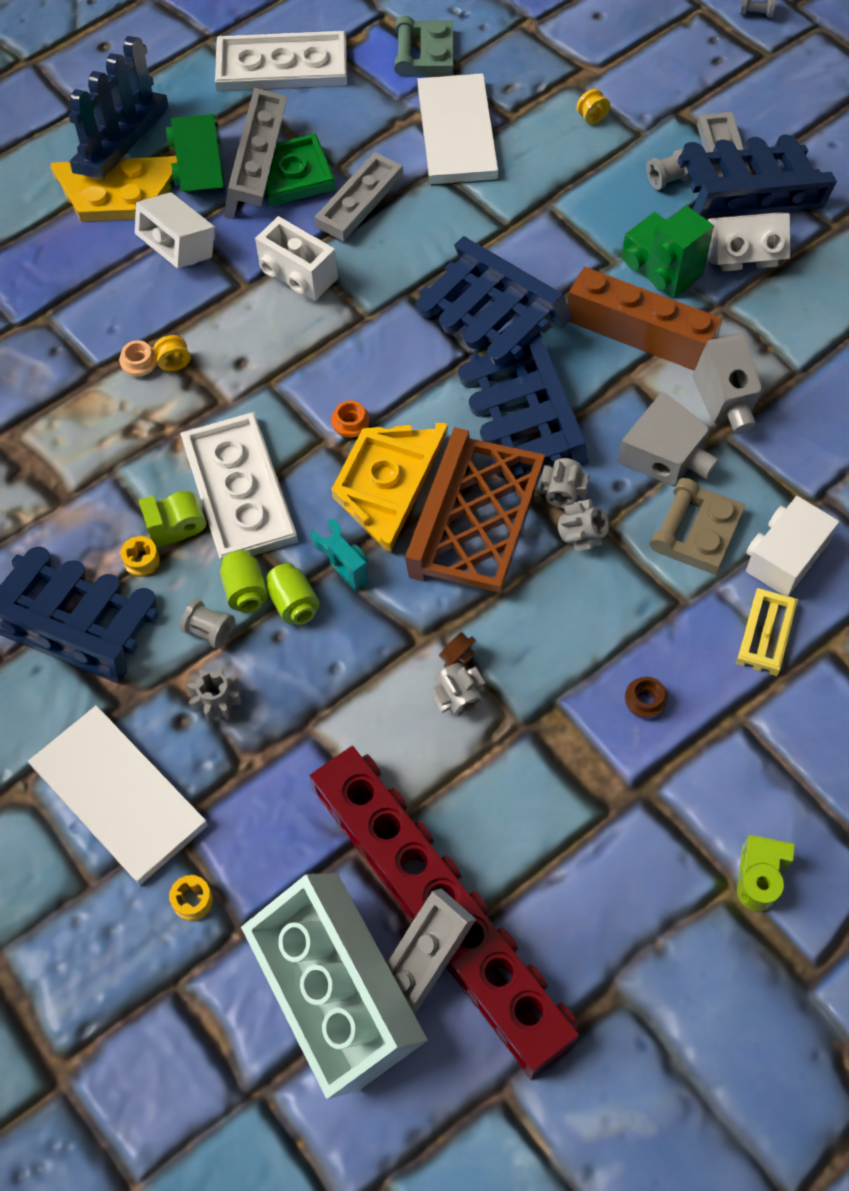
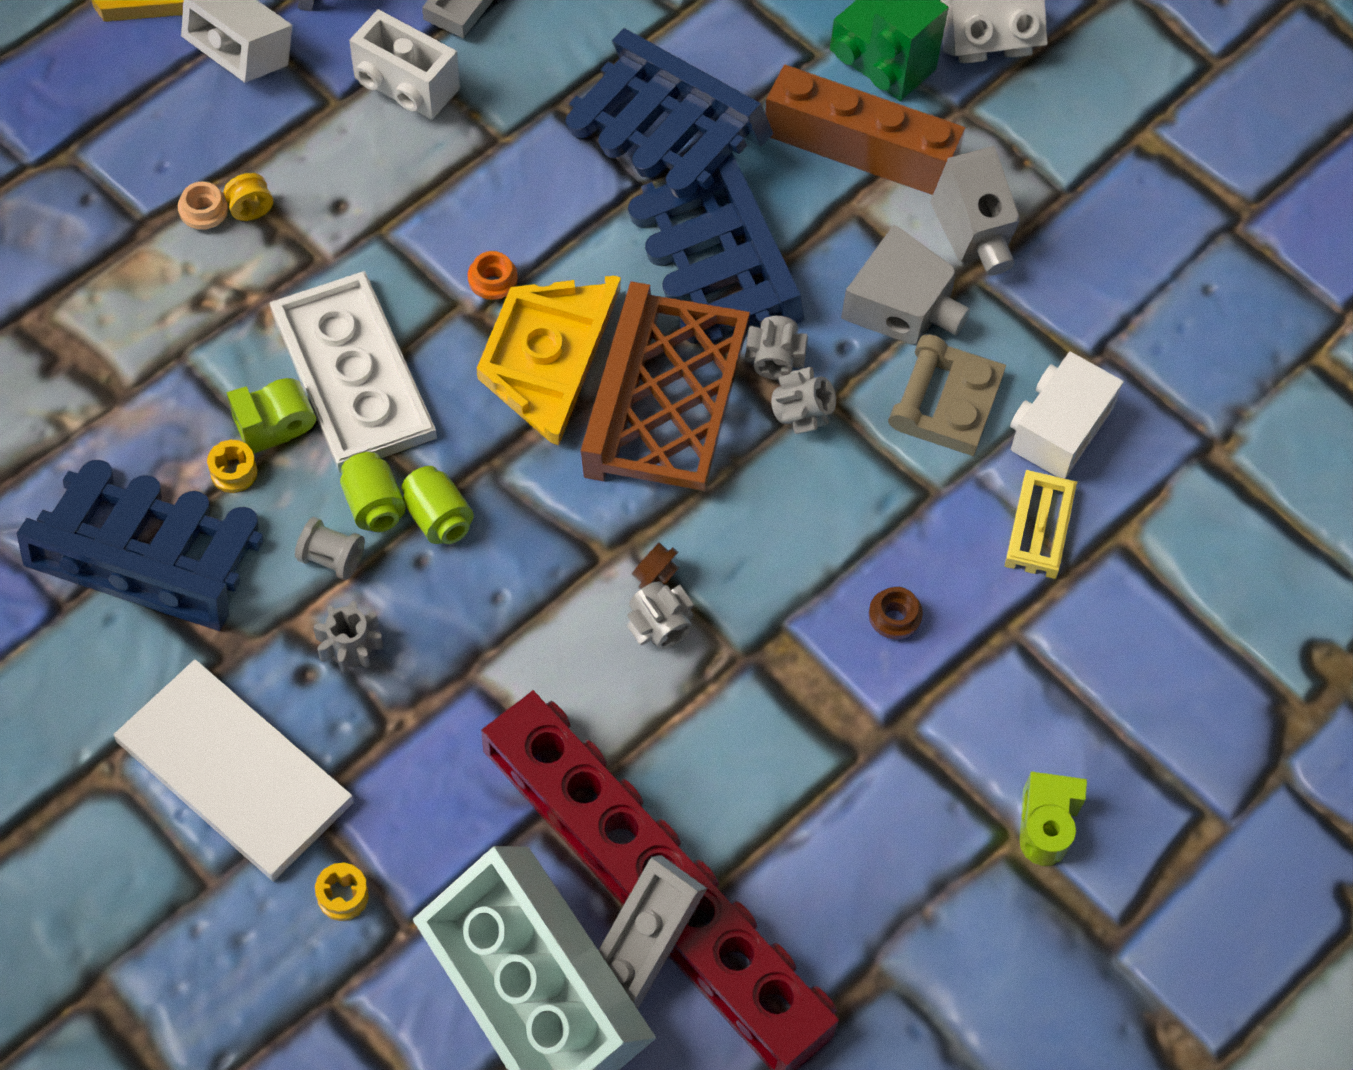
camera: 10 degrees left, 0 degrees up
teal plate [311,518,368,591] -> none

